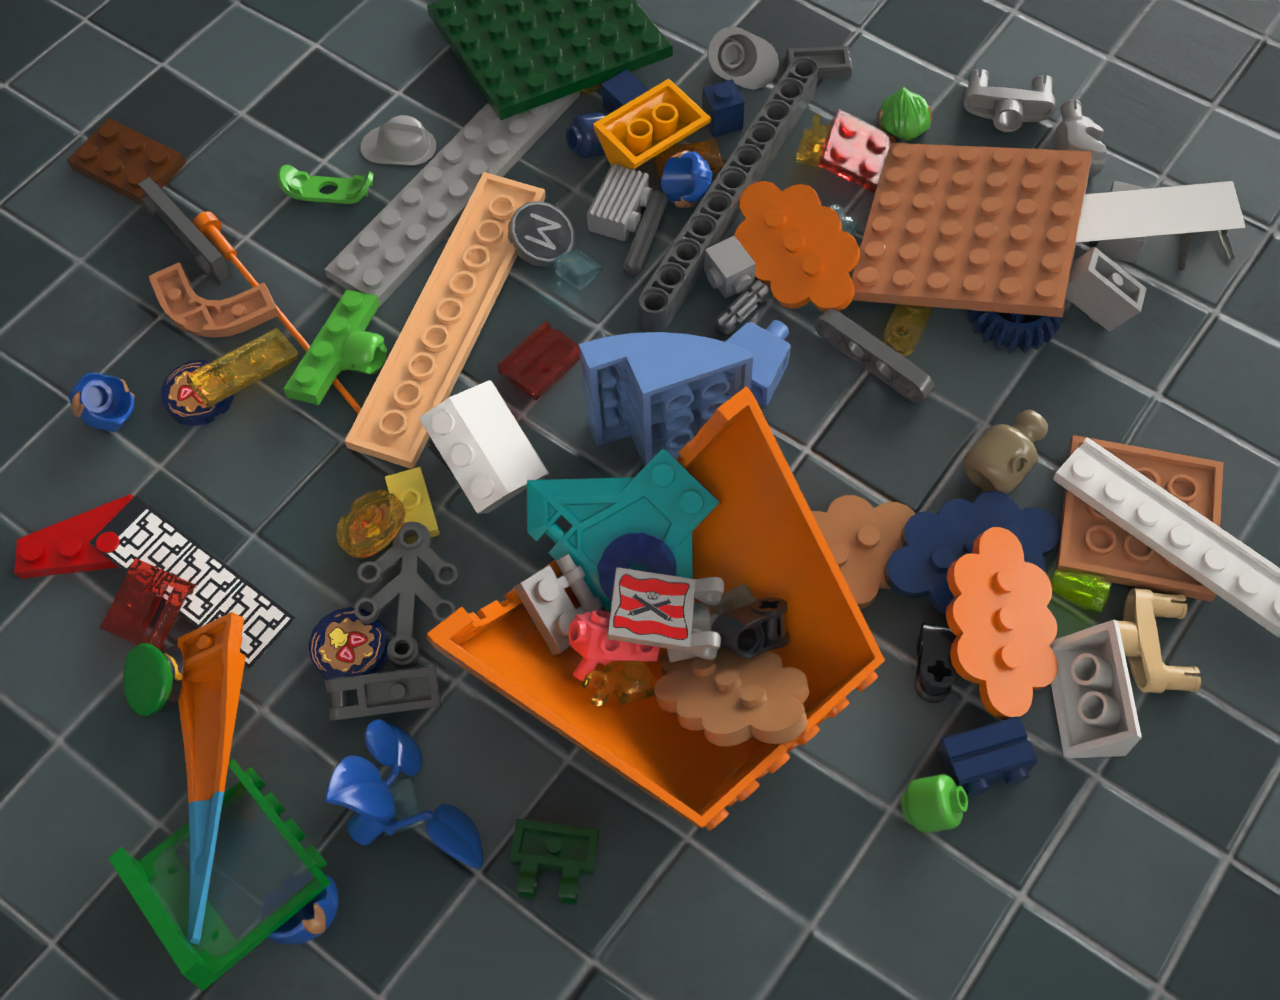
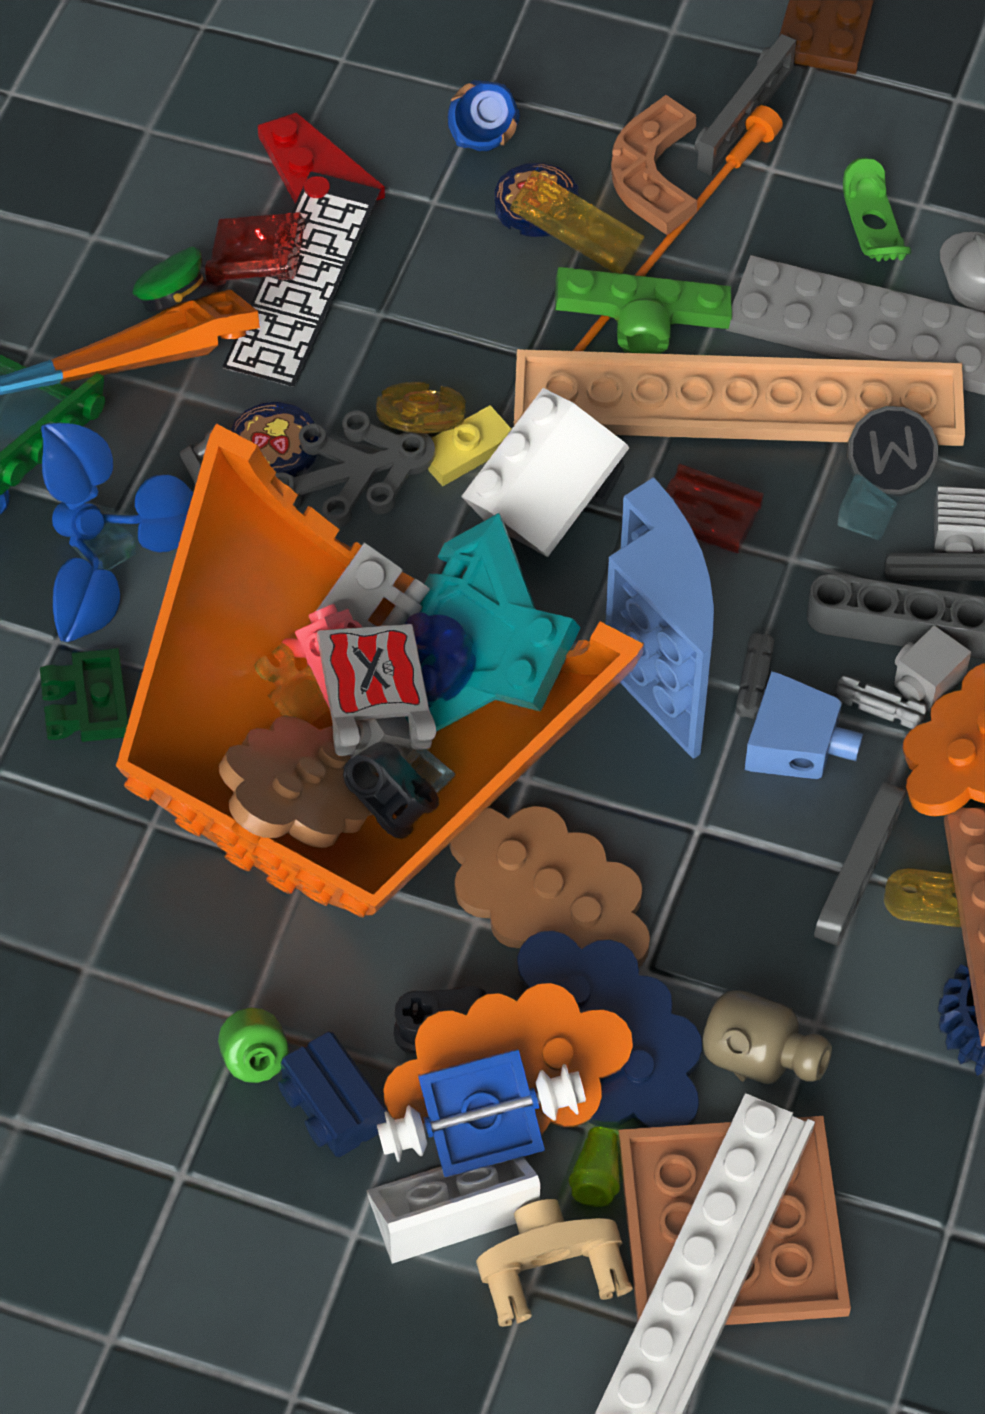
camera: 70 degrees right, 5 degrees down
none -> blue plate [377,1048,586,1178]

